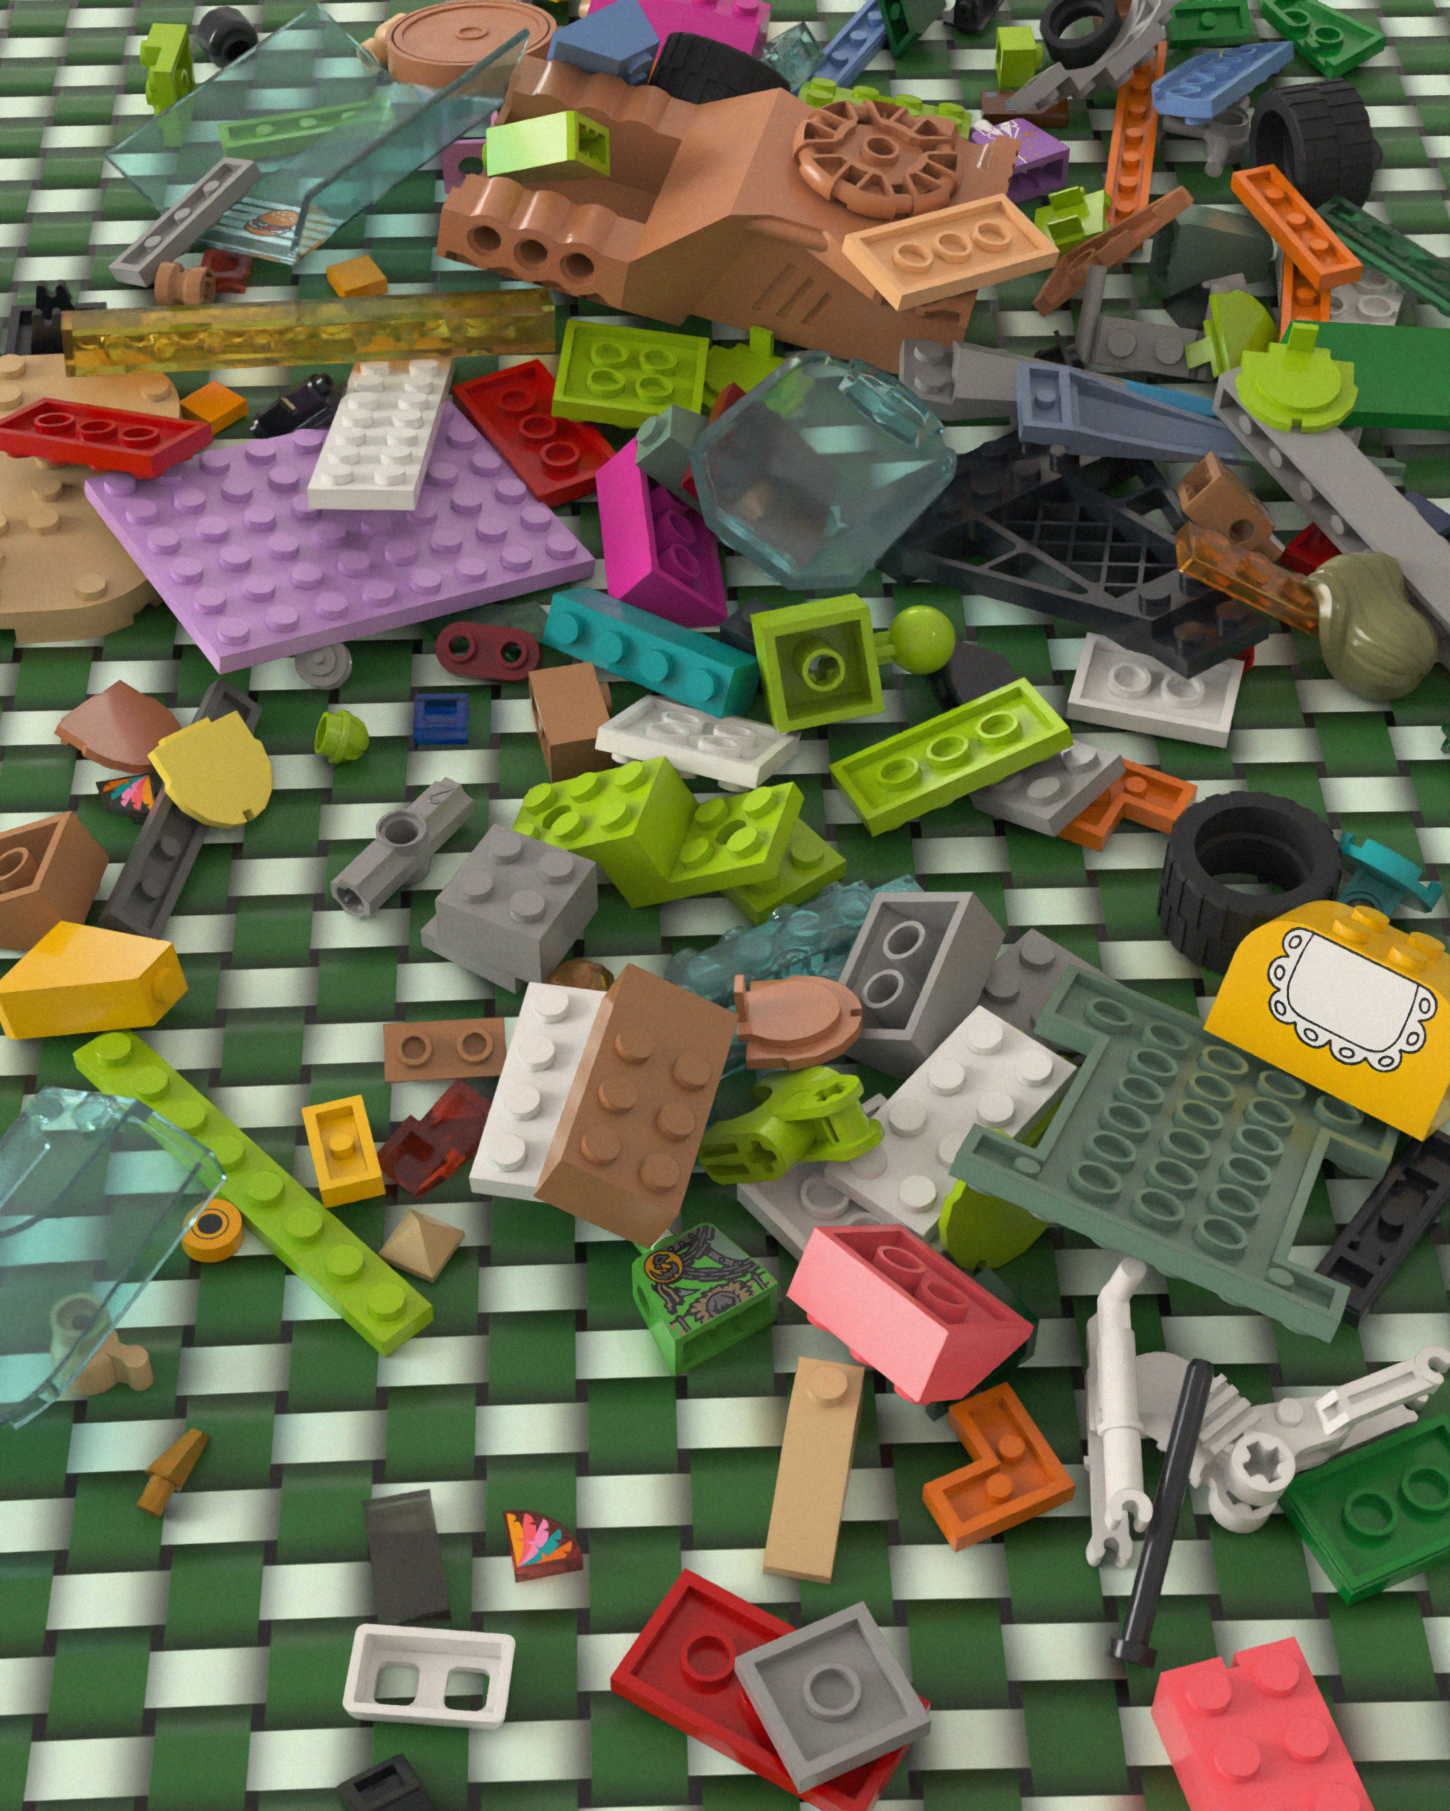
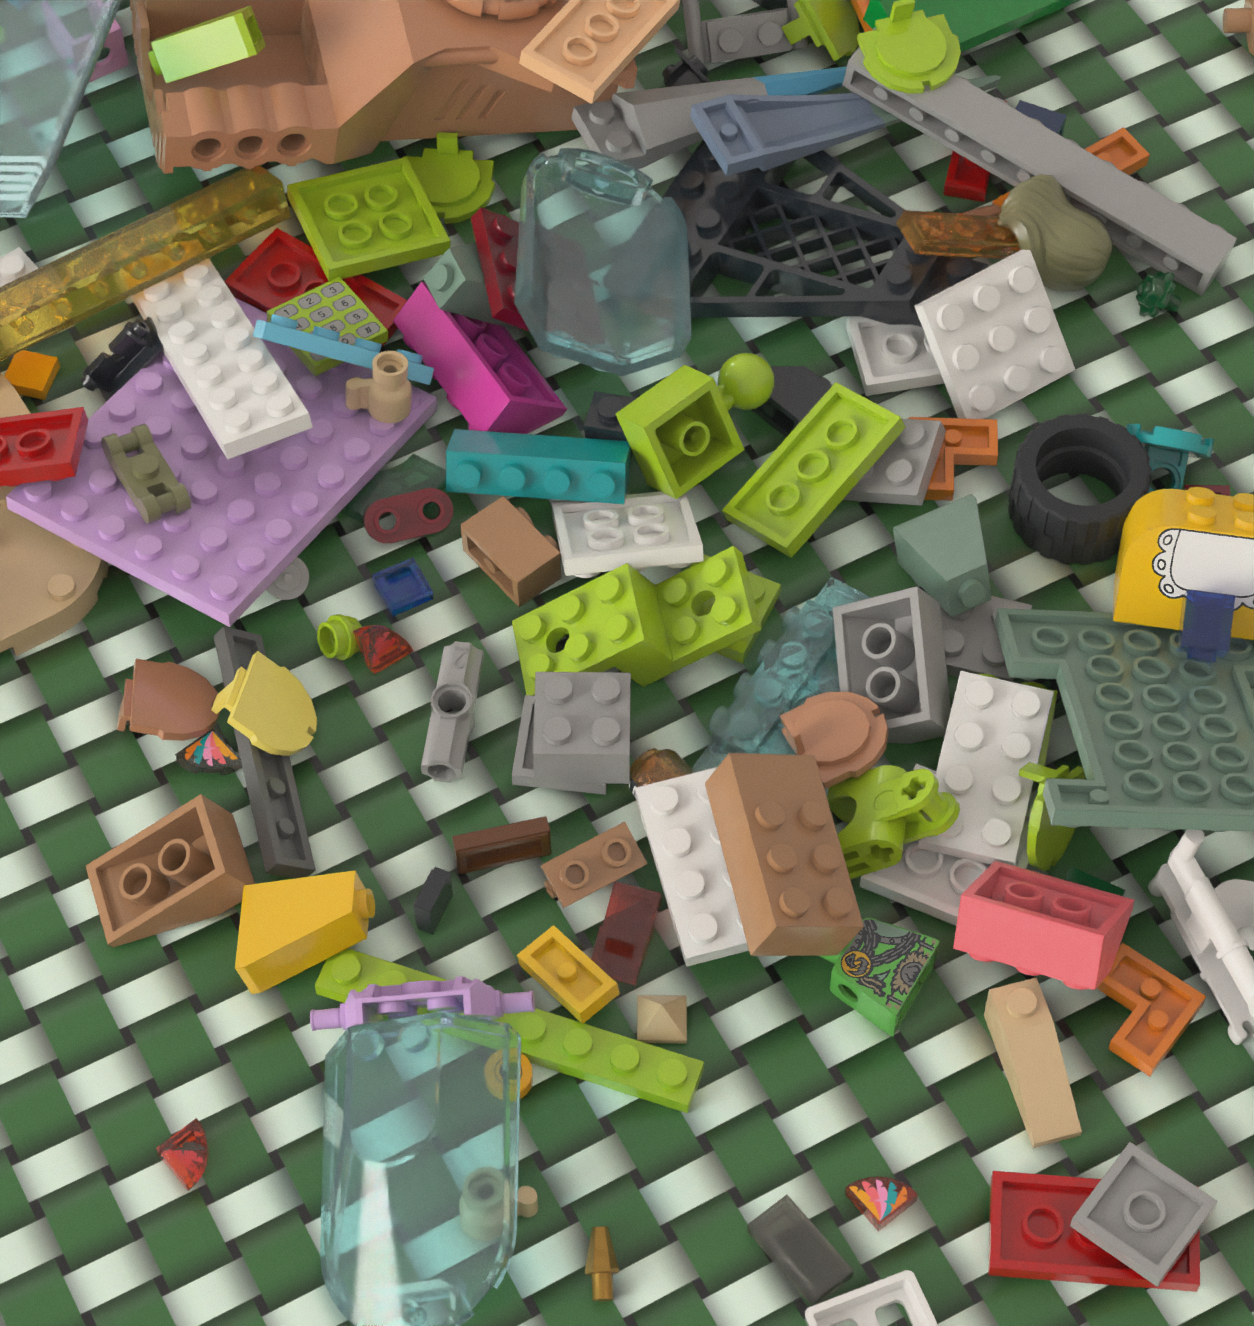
camera: 25 degrees left, 10 degrees up
light orange tile [326,255,388,305] -> none
medium nougat torso [1174,450,1285,568] -> none
none -> olive plate [101,423,191,524]
none -> medium azure plate [253,314,434,385]
none -> tile [267,276,388,376]
none -> lavender plate [310,976,535,1032]
none -> tan piece [346,351,412,423]
none -> clear red tile [352,625,413,674]
none -> black tile [414,867,453,935]
none -> reddish brown tile [452,816,552,874]
none -> sand green slope [893,494,992,617]
none -> white plate [914,250,1075,419]
none -> clear blue brick [1176,589,1235,663]

